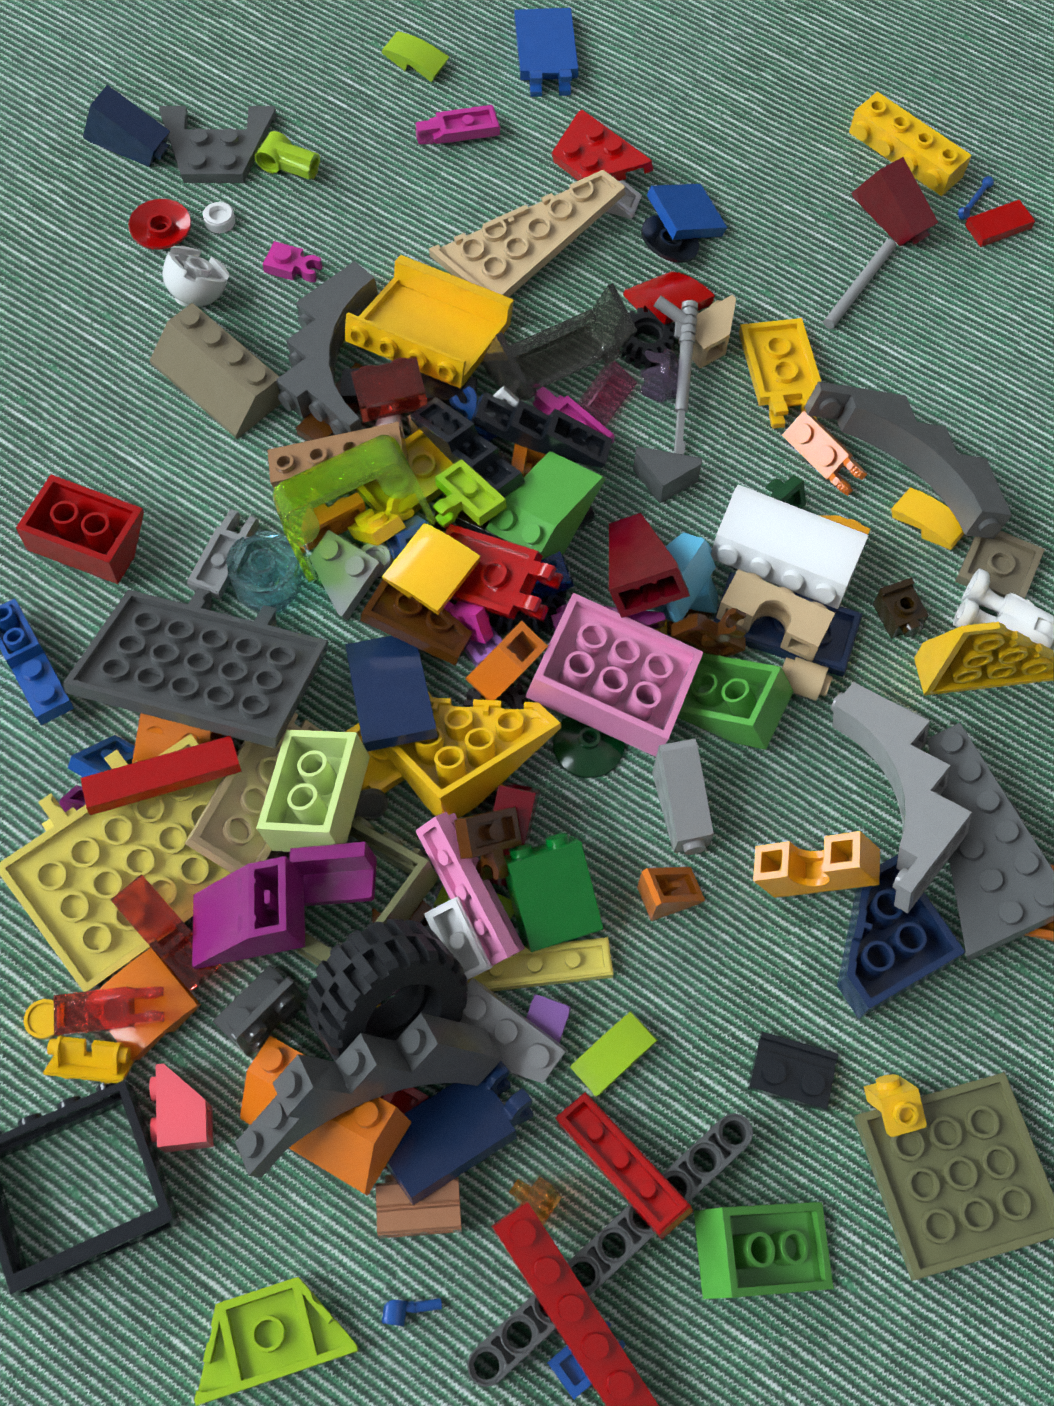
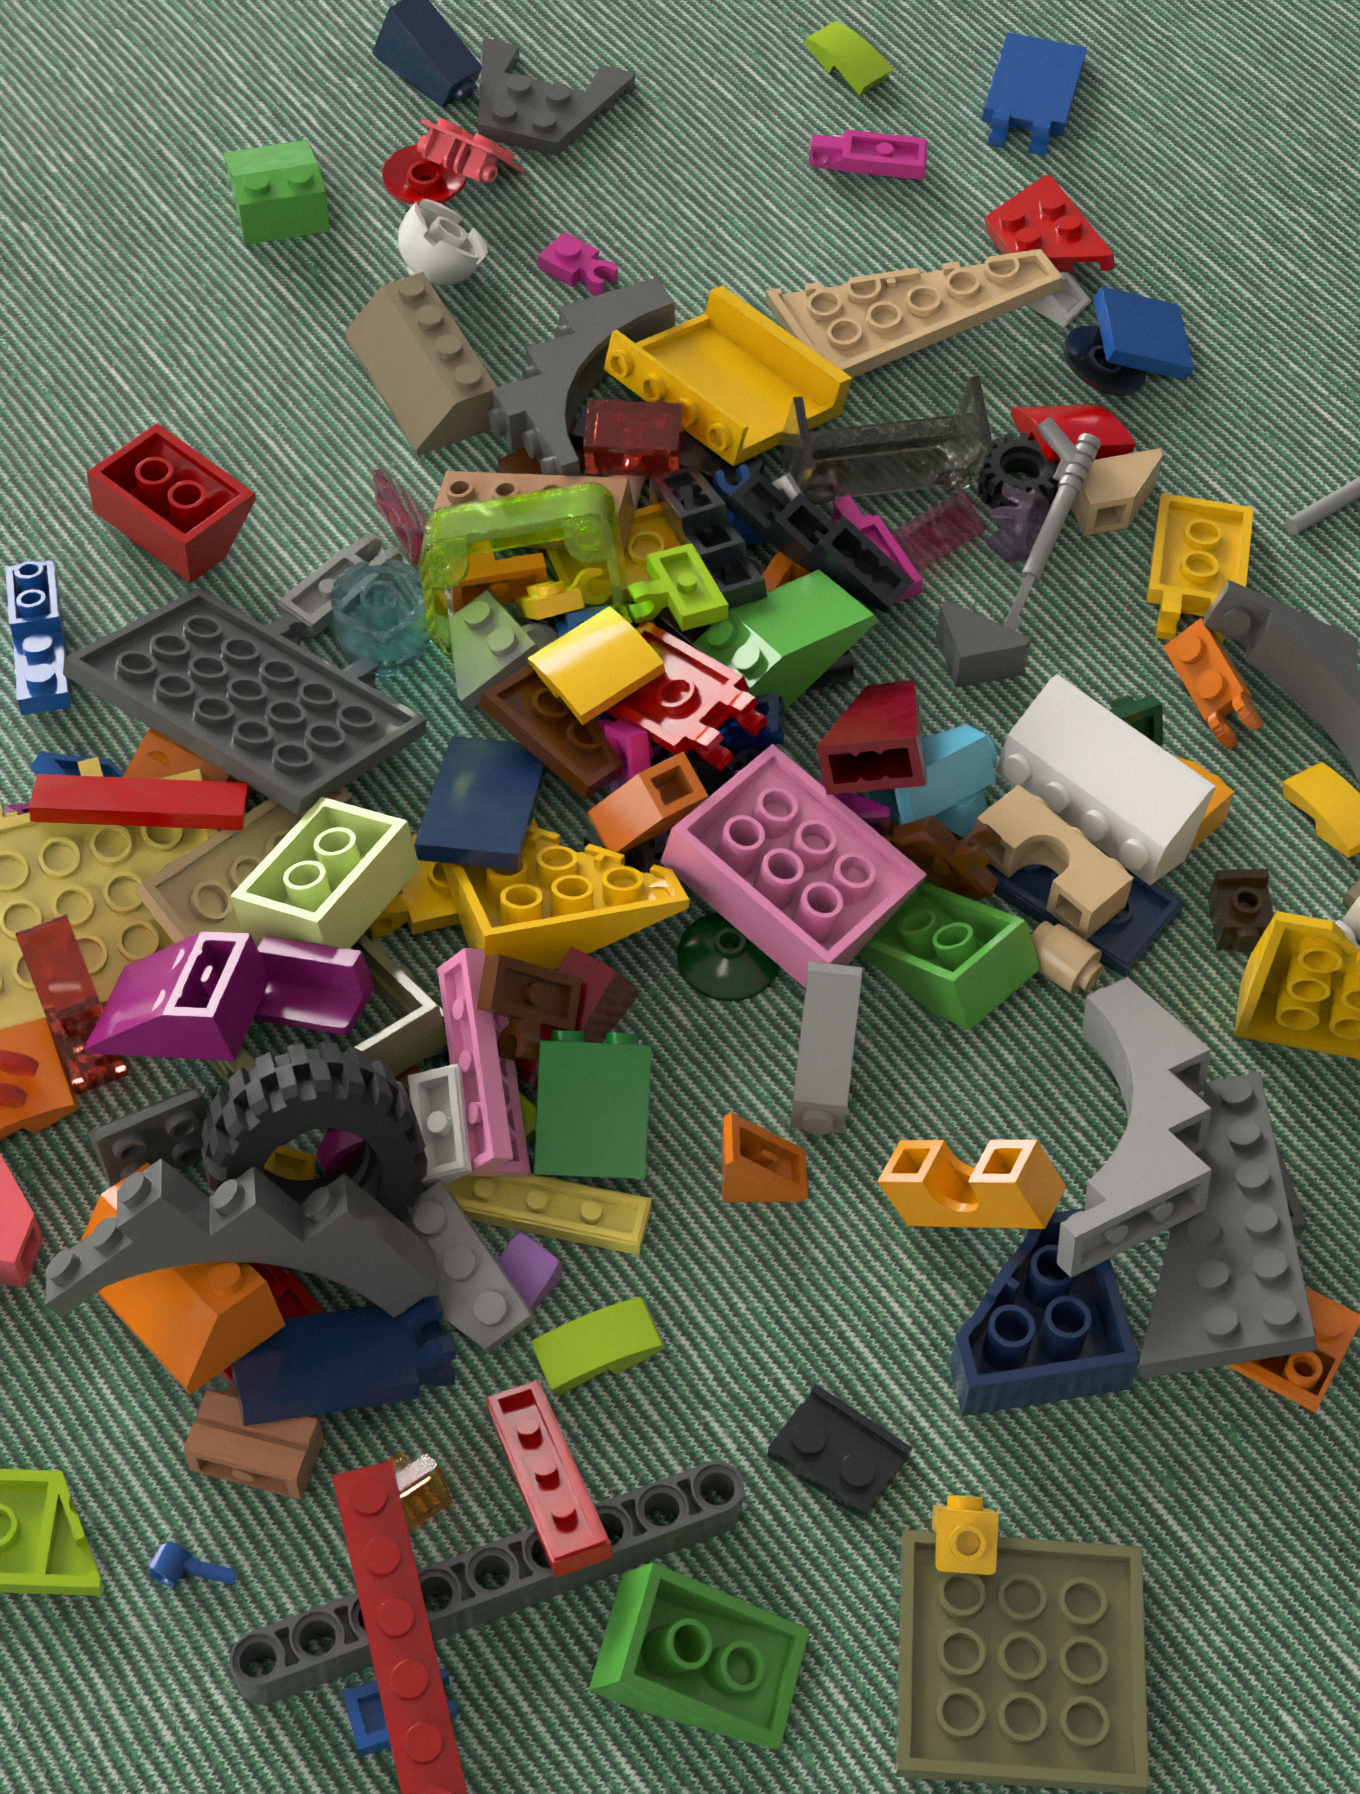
camera: 20 degrees right, 10 degrees down
white tile [203,202,235,233] -> none
lime piece [255,131,320,179] -> none
dark grey piece [354,788,388,821] -> none
none -> bright green slope [223,140,330,245]
none -> clear pink slope [373,469,445,565]
none -> coral hinge [417,118,525,184]

